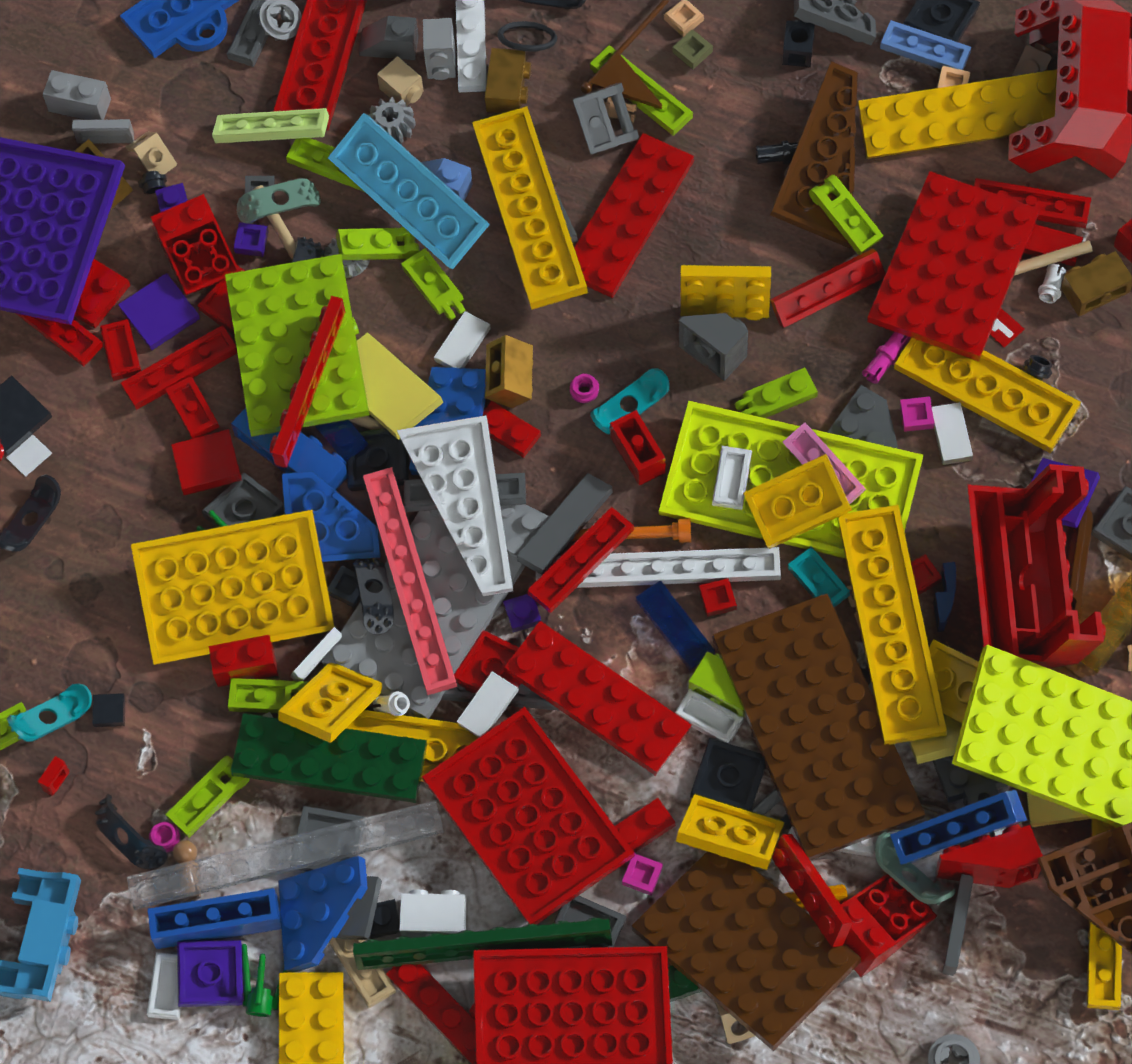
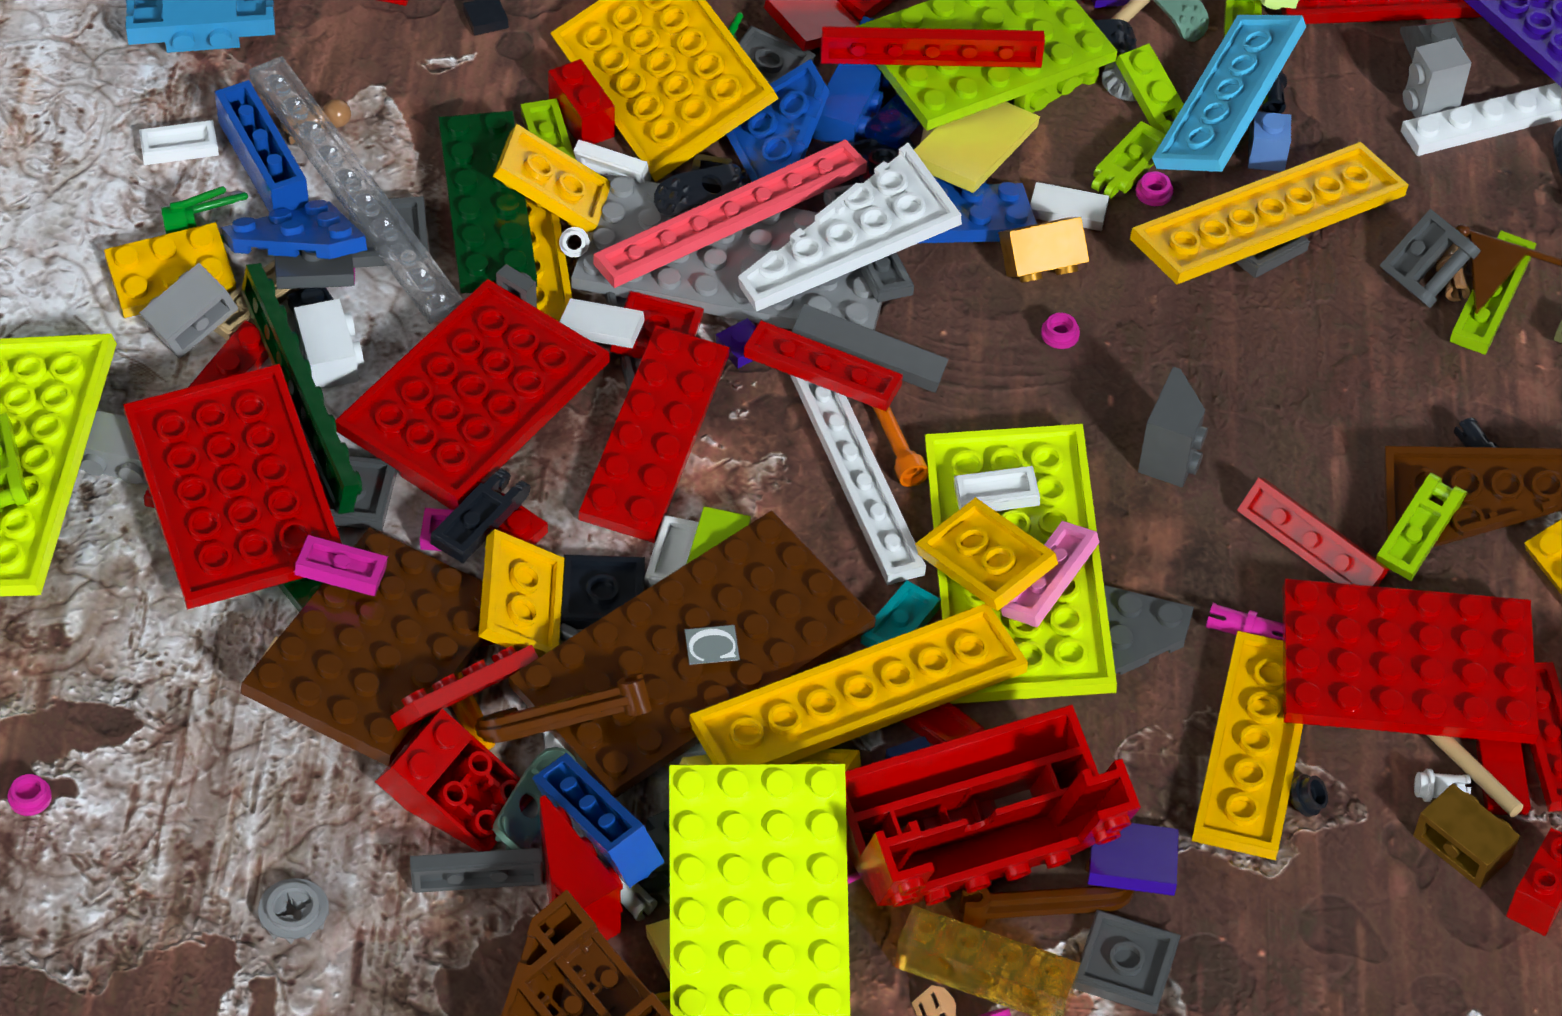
camera: 65 degrees right, 15 degrees down
black piece [95,794,168,870] -> none
dark pink plate [149,822,181,853] -> none
lime plate [165,756,250,838] -> none
dark purple tile [177,940,243,1007] -> none
light grey gear [368,96,416,145] -> none
tan brick [377,56,423,107] -> none
red plate [483,401,541,458] -> none
pearl gold brick [485,48,531,113] -> none
black tyre [497,21,557,52] -> none
red plate [574,133,694,298] -> none
teal piece [590,368,670,434] -> none
red brick [610,410,666,486] -> none
clear blue plate [636,580,715,671] -> none
yellow plate [681,265,771,320] -> none
red plate [699,578,737,617] -> none
lime hinge [734,367,818,418] -> none
dark pink plate [900,397,934,432] -> none
white tile [932,402,973,465] -> none
red sticker [990,308,1025,348] -> none
none -> light grey brick [139,263,238,359]
none -> dark pink plate [294,535,388,596]
none -> black hinge [430,468,531,563]
none -> reddish brown piece [475,673,652,743]
none -> dark grey plate [496,264,537,308]
none -> light grey sticker [685,625,740,665]
none -> dark pink plate [1136,171,1173,206]

